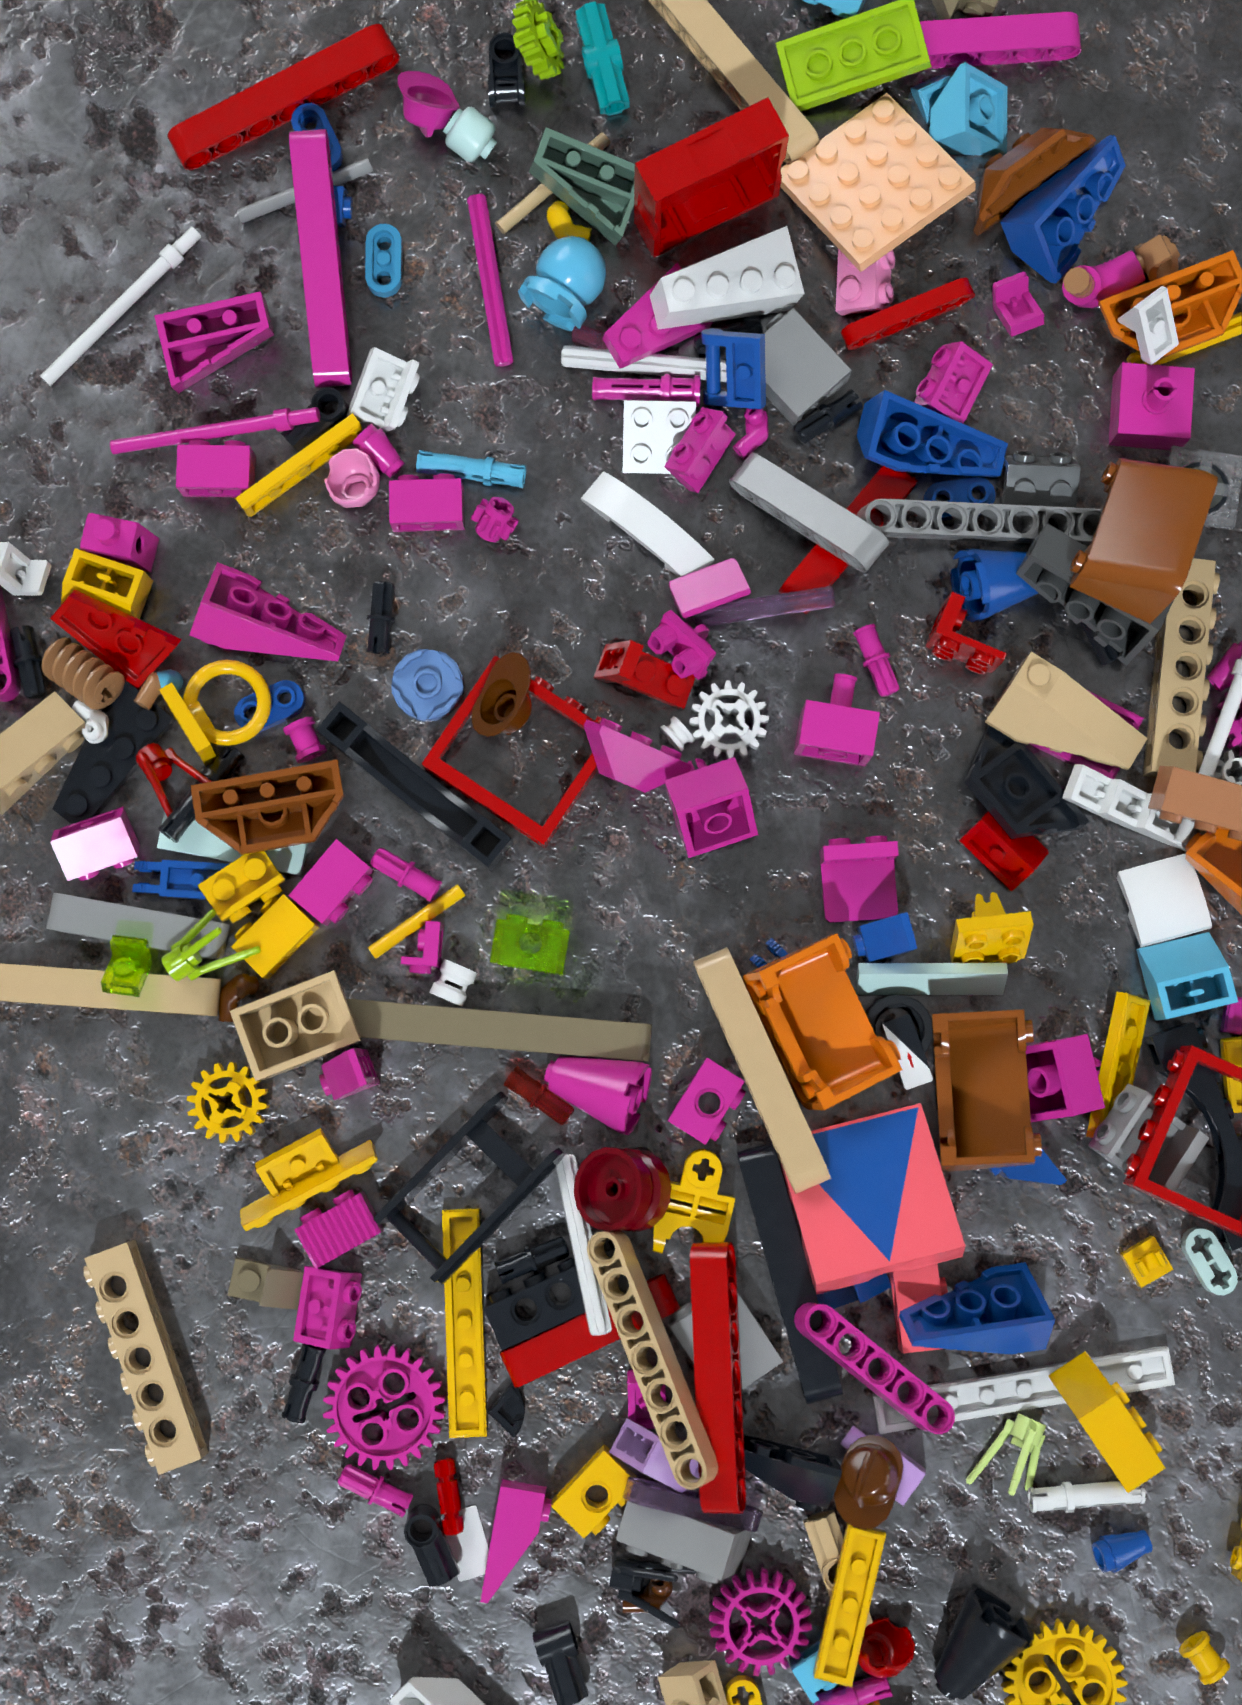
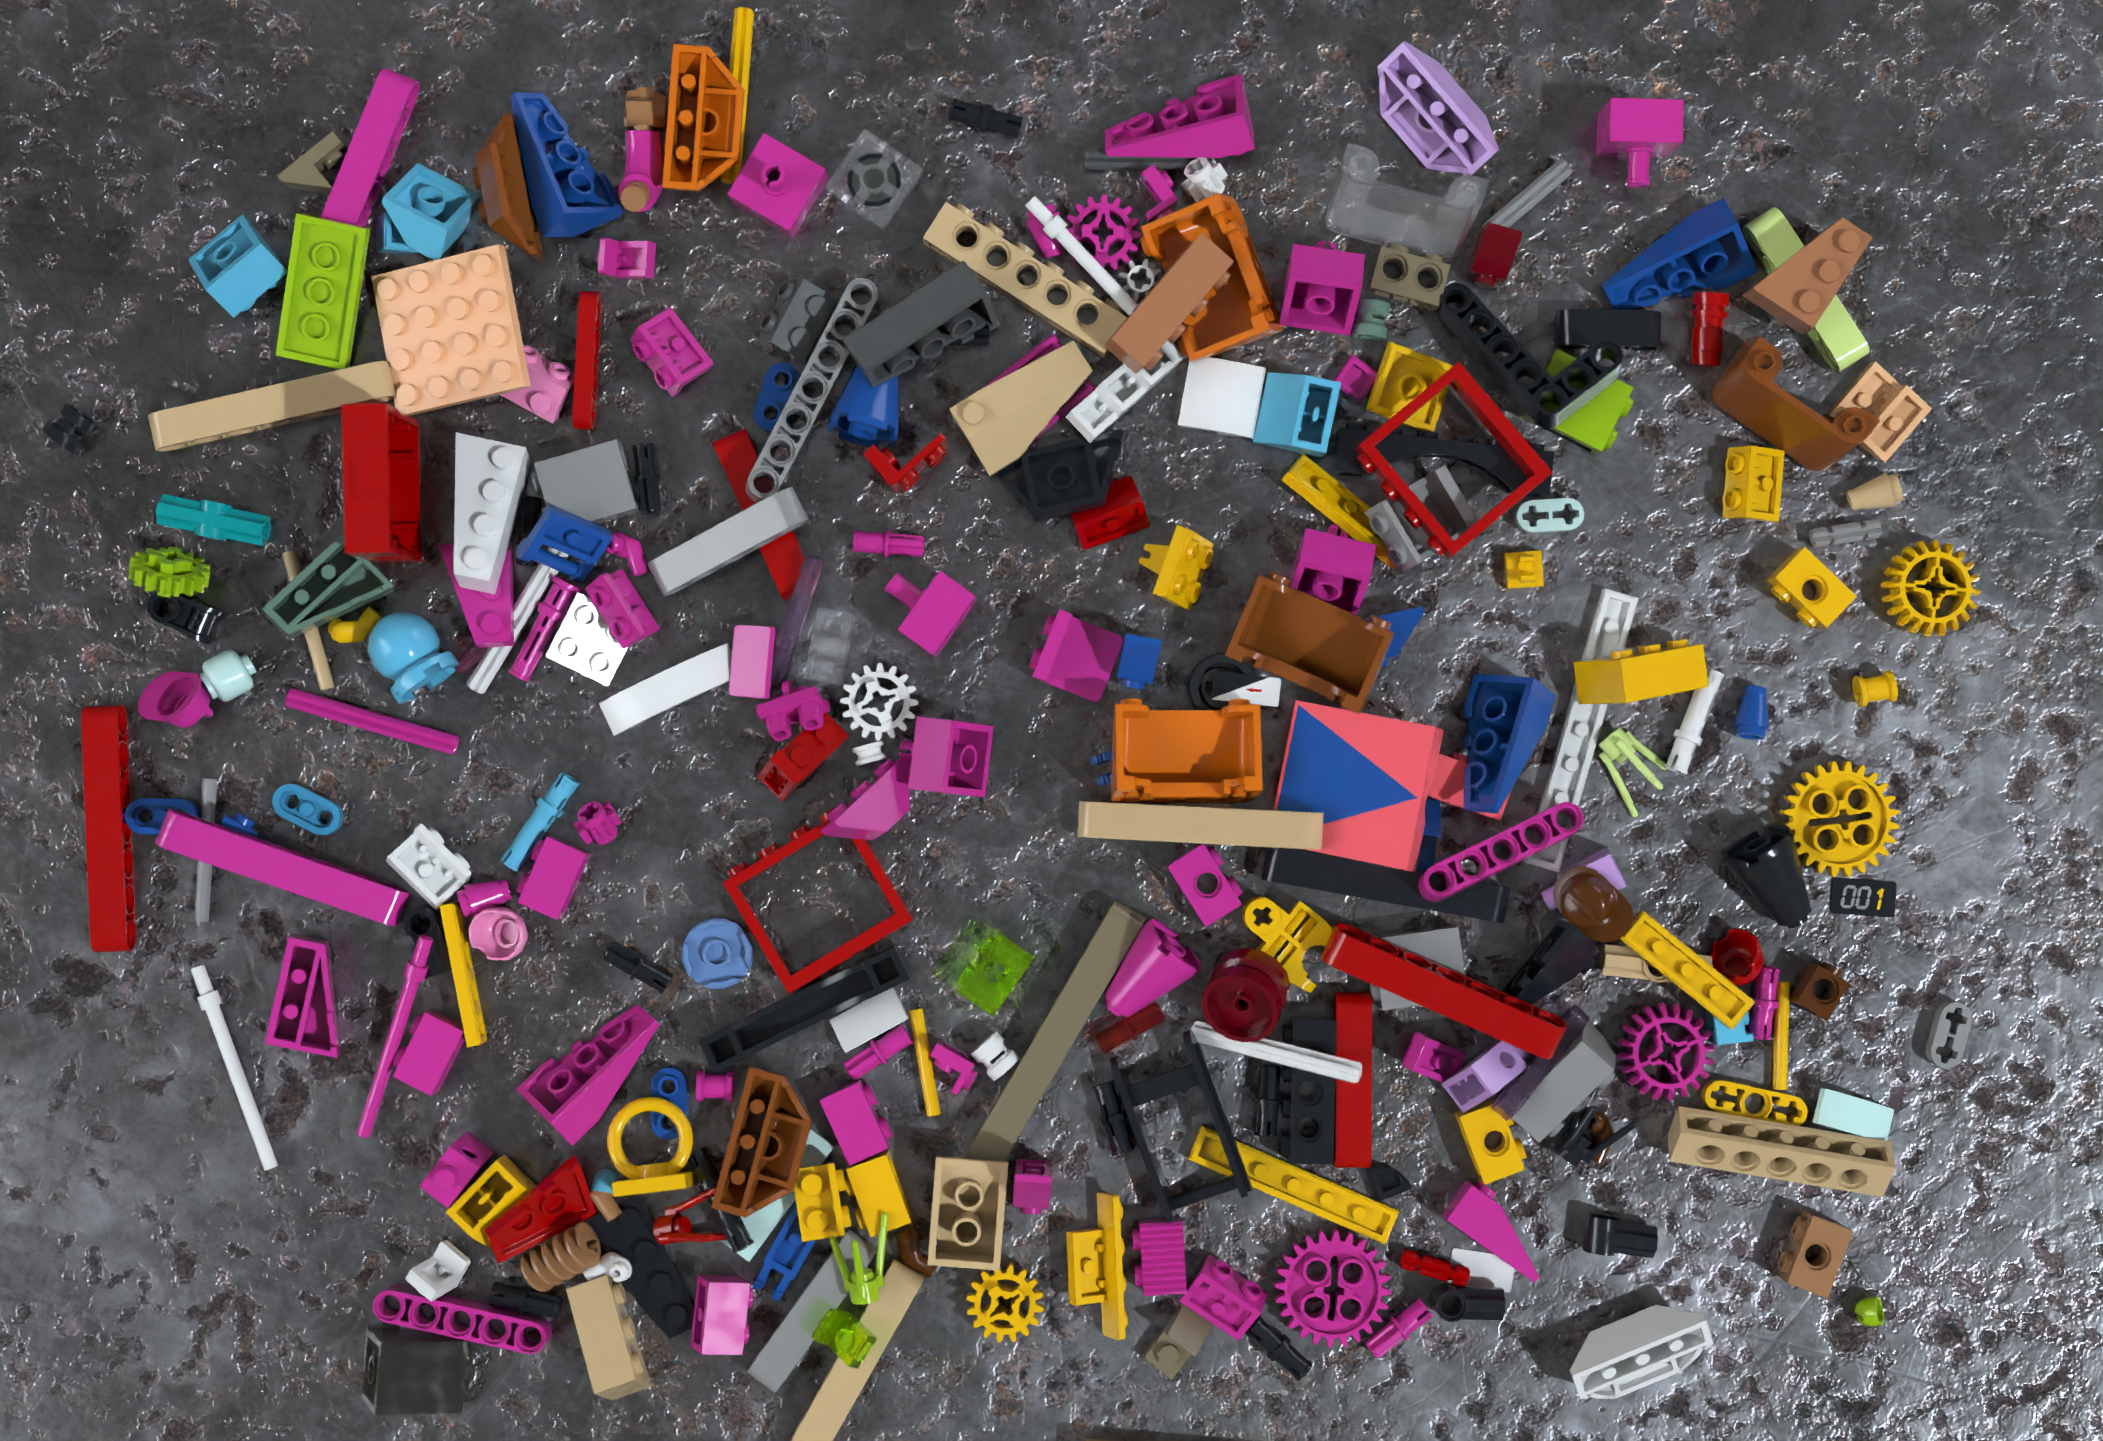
camera: 65 degrees left, 5 degrees up
reddish brown piece [471,652,532,737] -> none
tan beam [587,1231,718,1490] -> none
light aqua tile [855,963,1008,995] -> none
blue wedge [856,390,1008,478] -> none
dark orange windscreen [1069,458,1218,624] -> none
white slope [1117,286,1179,365] -> none
none -> clear brick [804,607,856,686]
none -> white slope [829,988,909,1053]
none -> black pin [1091,1080,1134,1156]

